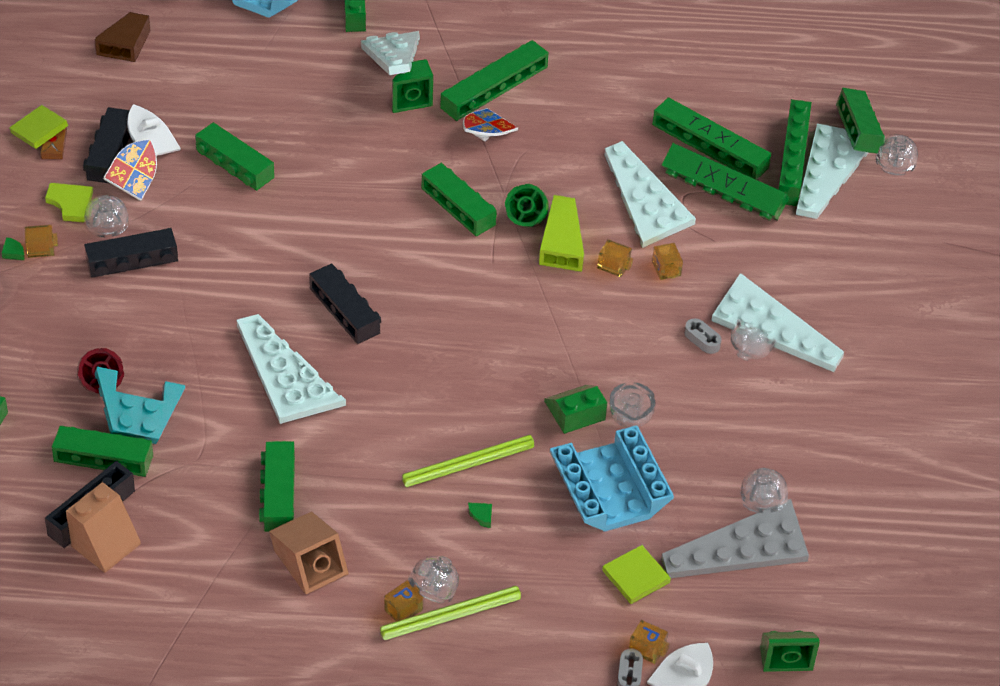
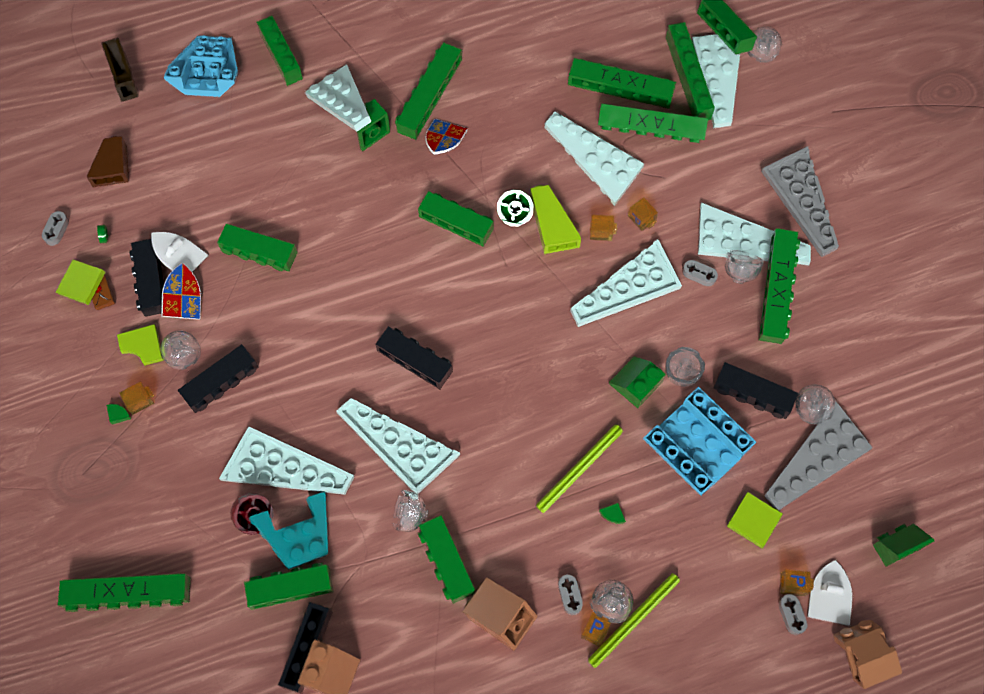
camera: 20 degrees left, 20 degrees up
none -> light grey beam [42,211,69,246]
none -> green tile [97,225,108,244]
none -> light aqua wing [219,427,354,495]
none -> clear cylinder [393,490,428,532]
none -> light grey beam [558,575,583,615]
none -> light aqua wing [570,239,682,327]
none -> black brick [713,362,798,419]
none -> green brick [759,228,800,344]
none -> light grey wing [761,146,839,257]

